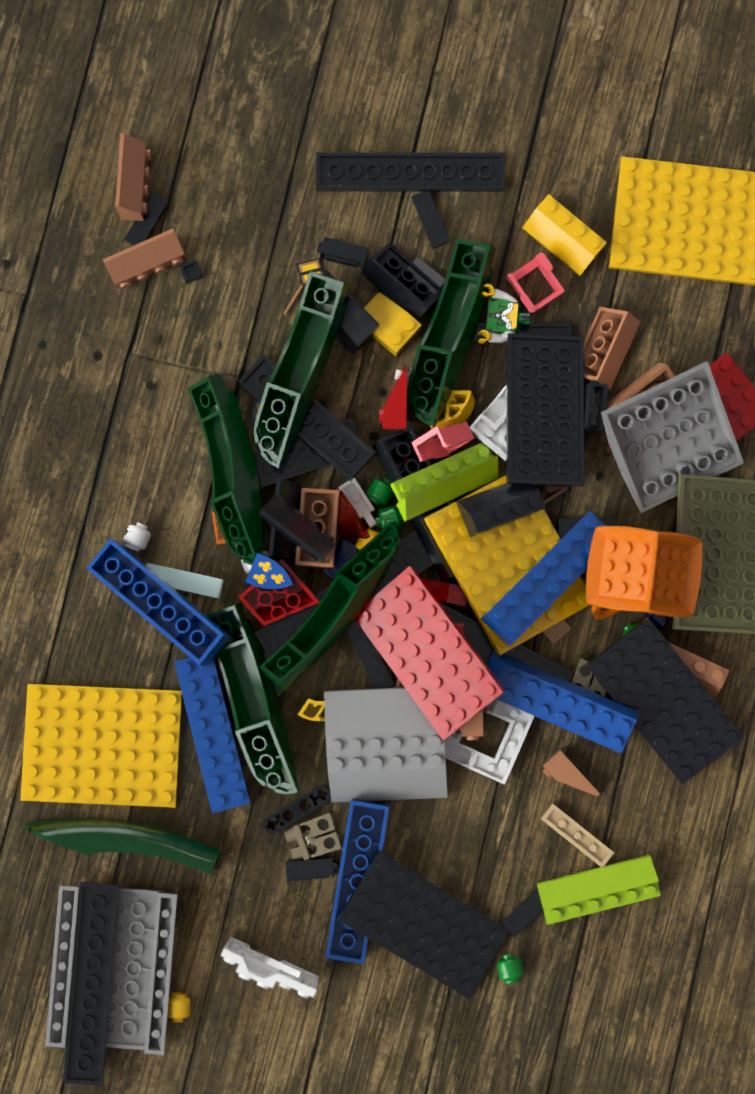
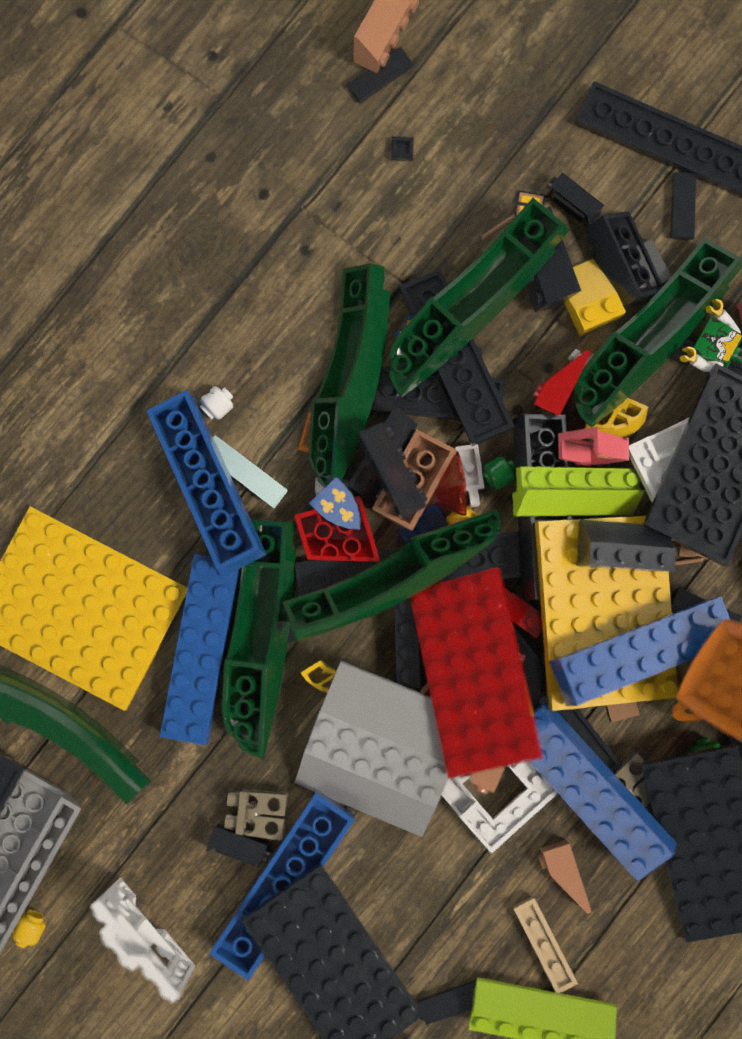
camera: 30 degrees right, 0 degrees up
nougat slope [103,228,187,289] -> none
black beam [263,786,331,834] -> none
green head [375,506,405,530] -> none

